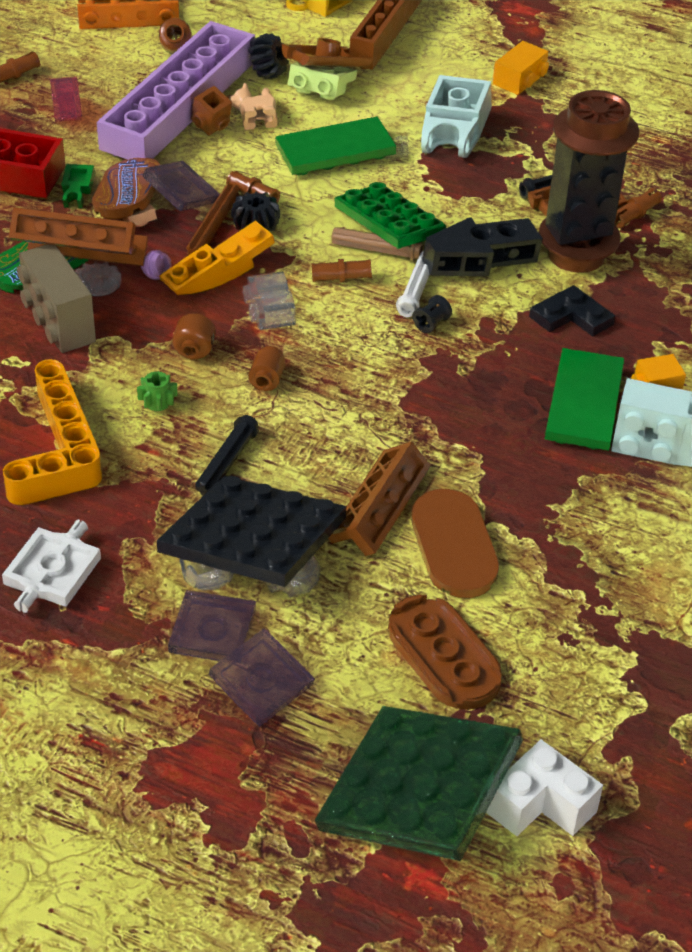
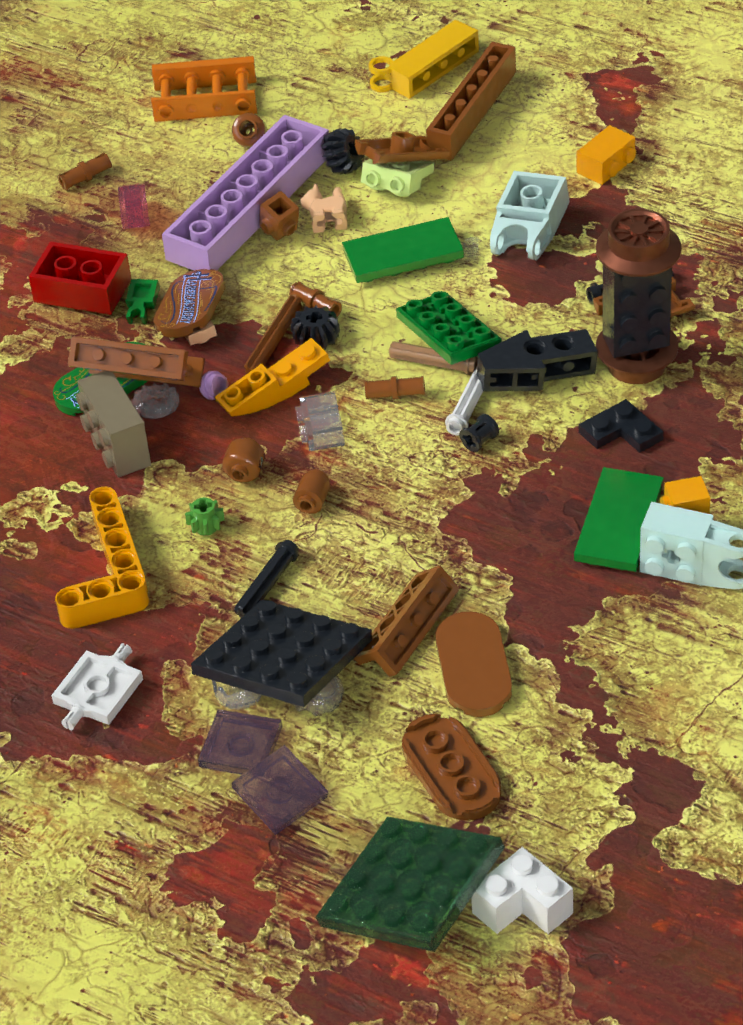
camera: 10 degrees right, 0 degrees up
tile [143,160,220,211] -> none
dark orange pin [615,187,662,228] -> none

